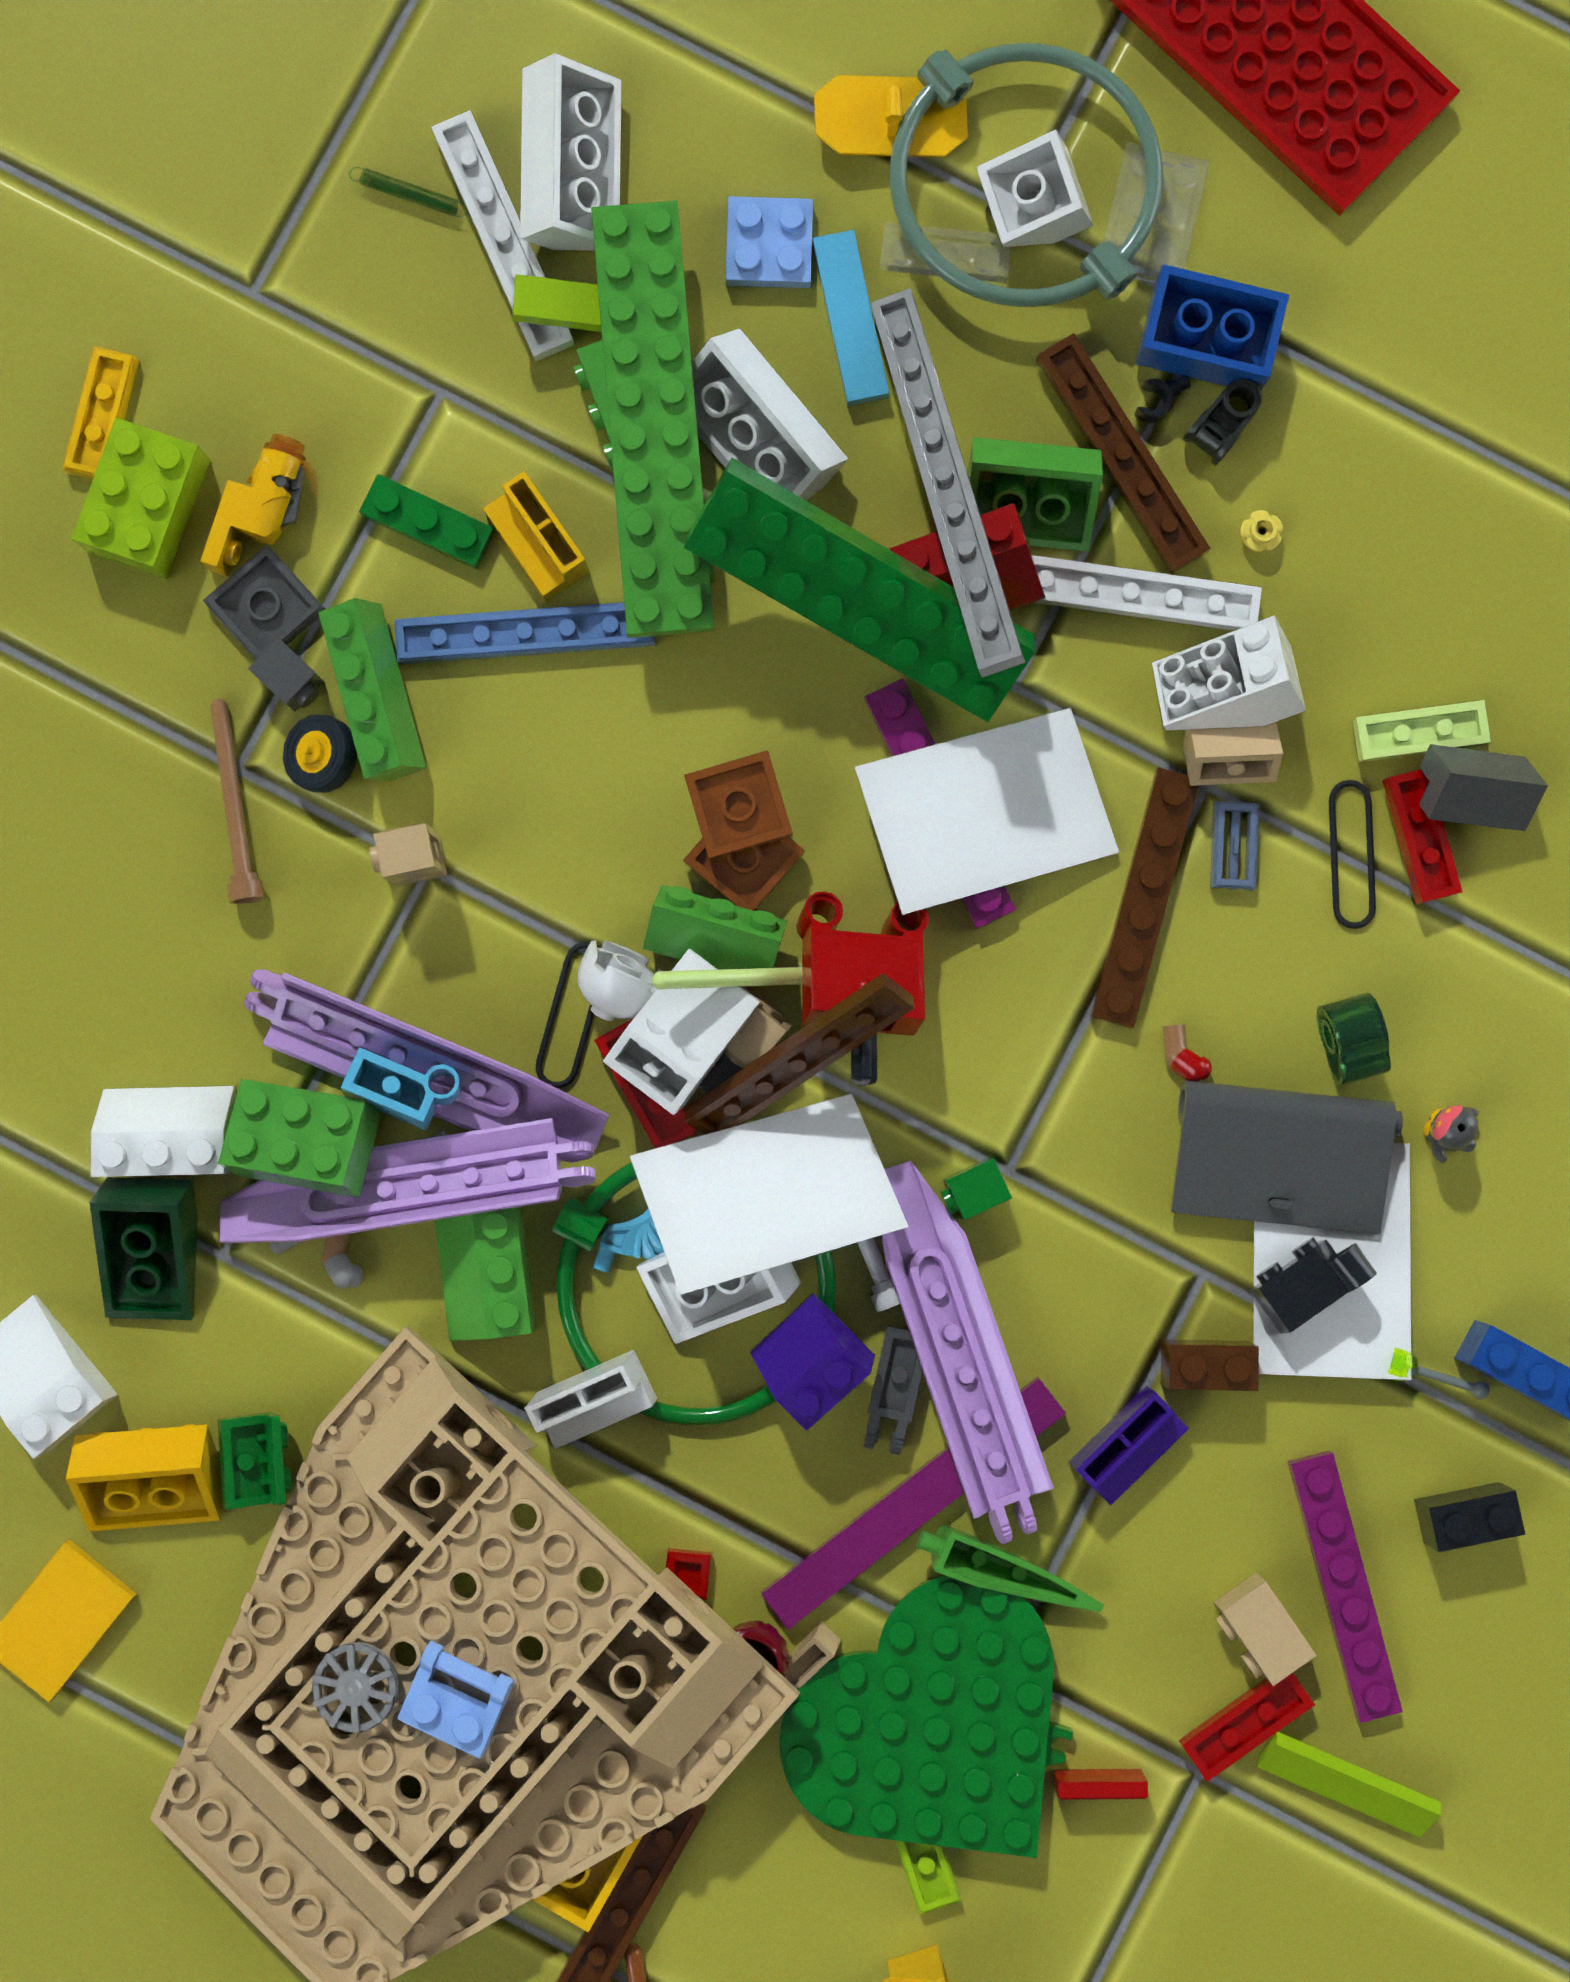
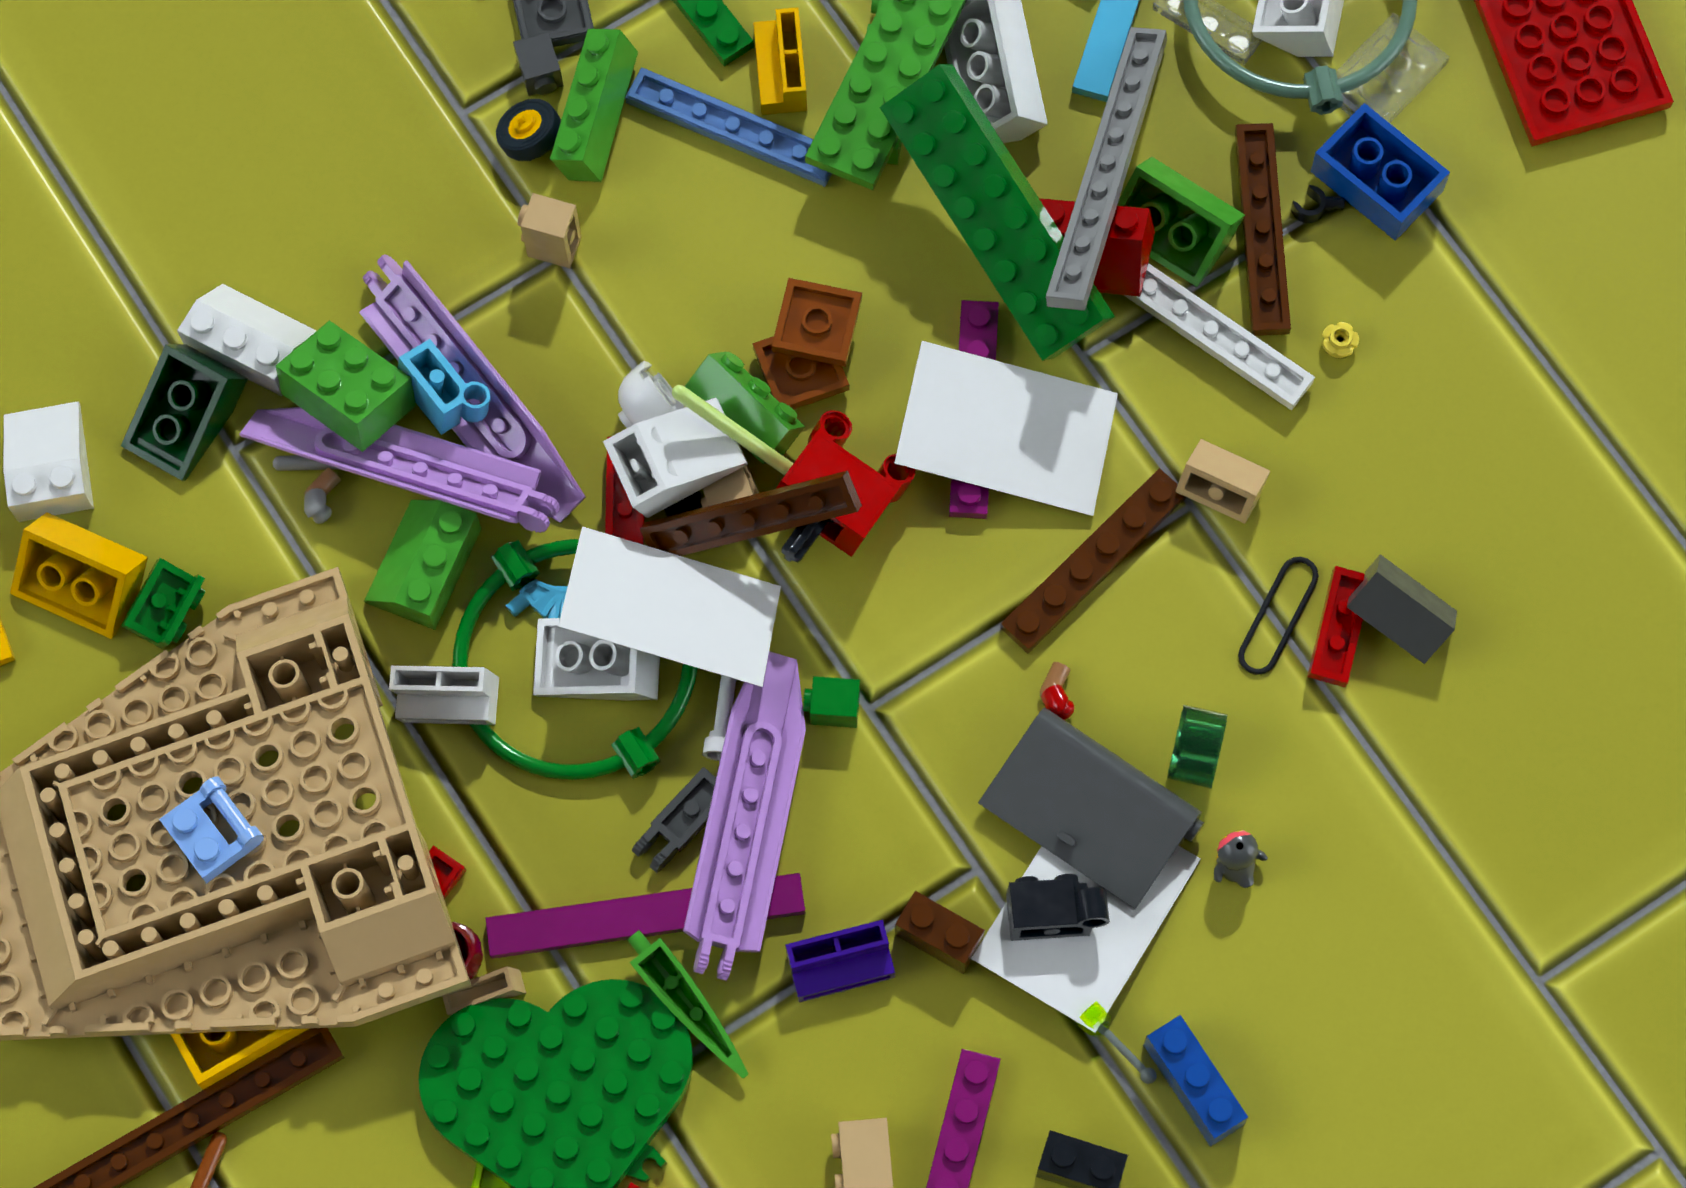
camera: 35 degrees right, 15 degrees down
medium nougat piece [210,699,265,904] -> none
light grey wheel [312,1642,399,1733] -> none
black piece [535,942,600,1088] -> none
dark purple slope [750,1293,875,1431] -> none
white slope [1152,615,1306,730] -> none
pearl dark grey piece [1182,379,1262,466] -> none
sand blue tile [1210,801,1259,891] -> none
yellowish green plate [1352,700,1491,762] -> none

